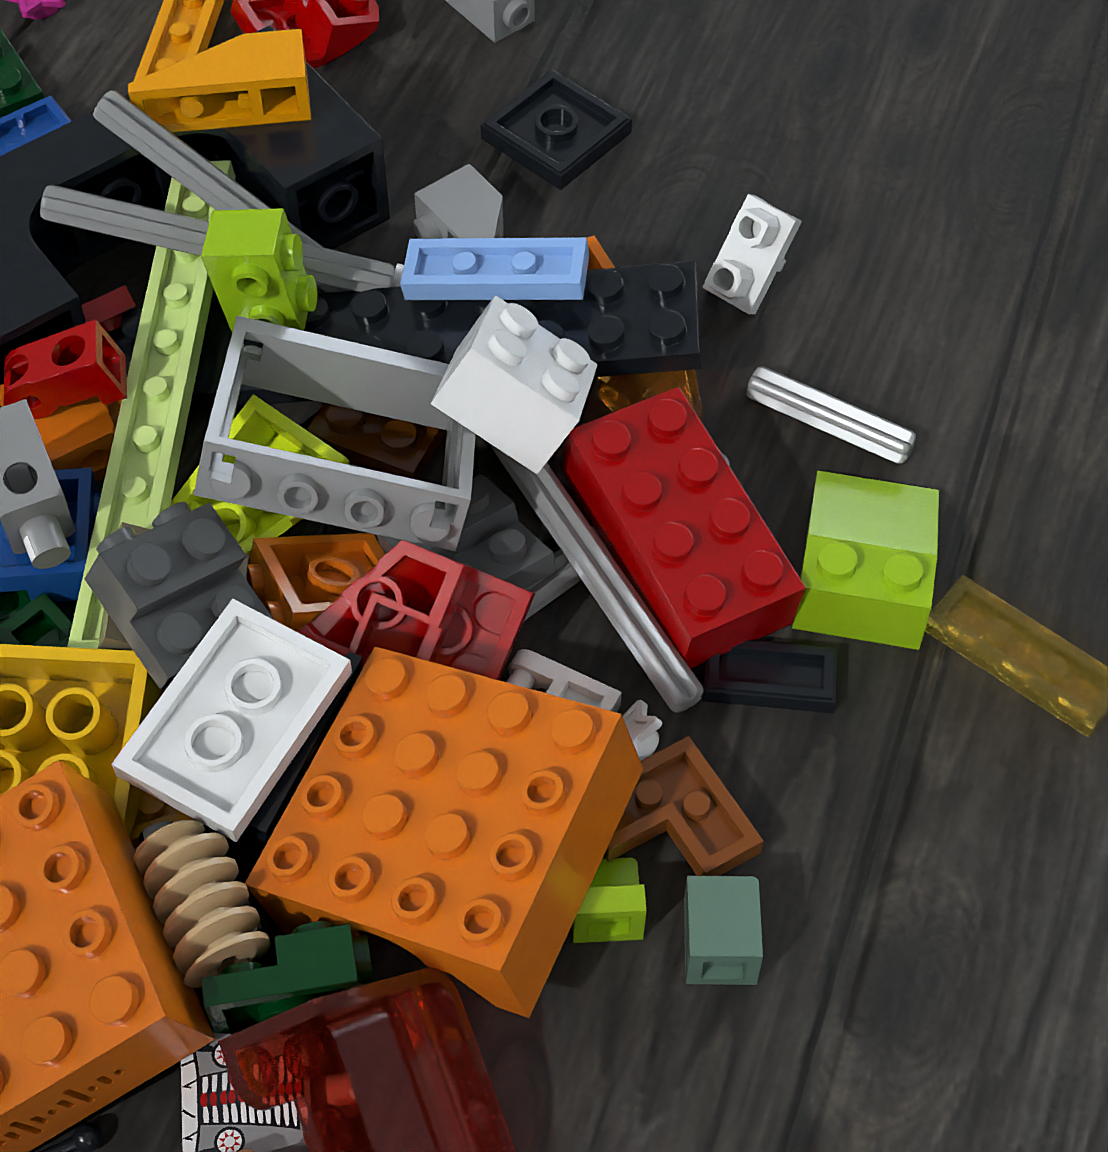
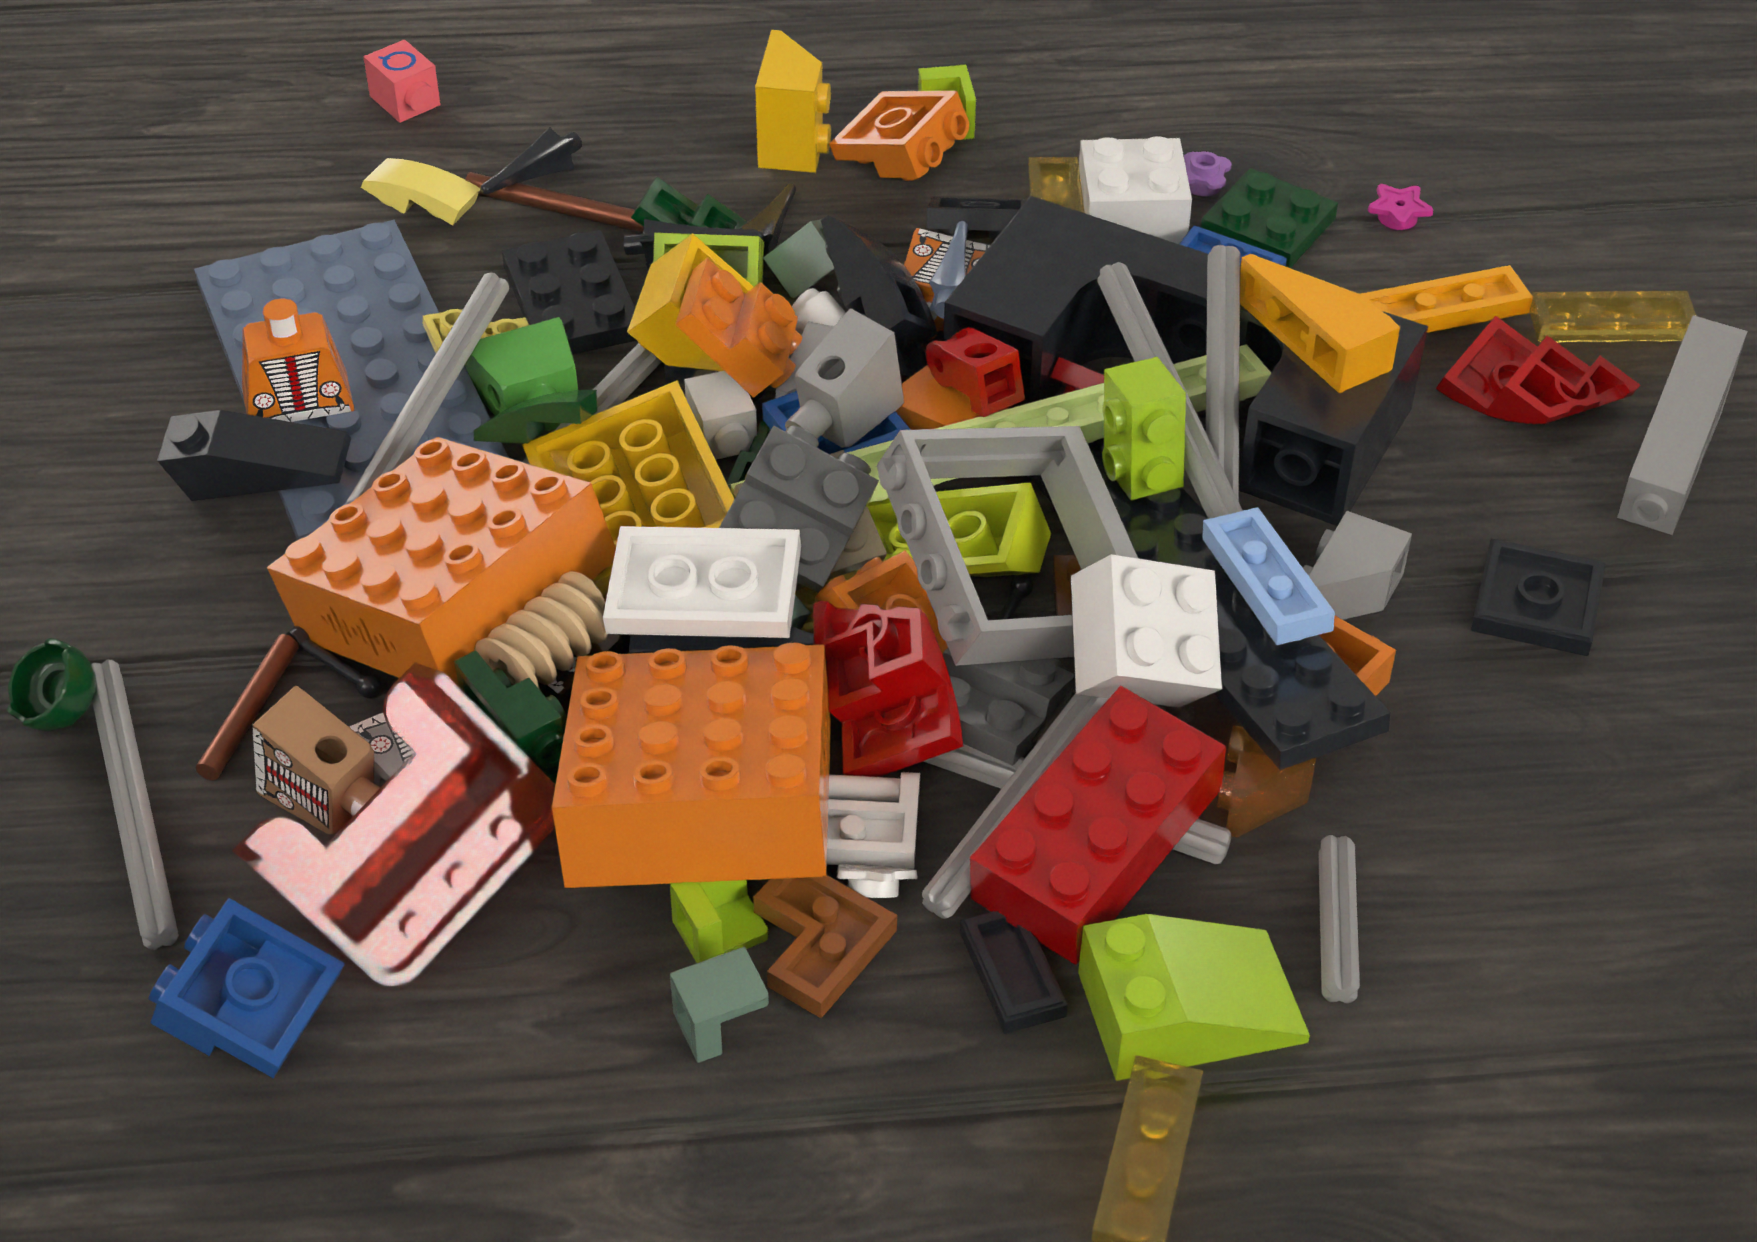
camera: 65 degrees right, 10 degrees down
white hips [702,194,802,314] -> none

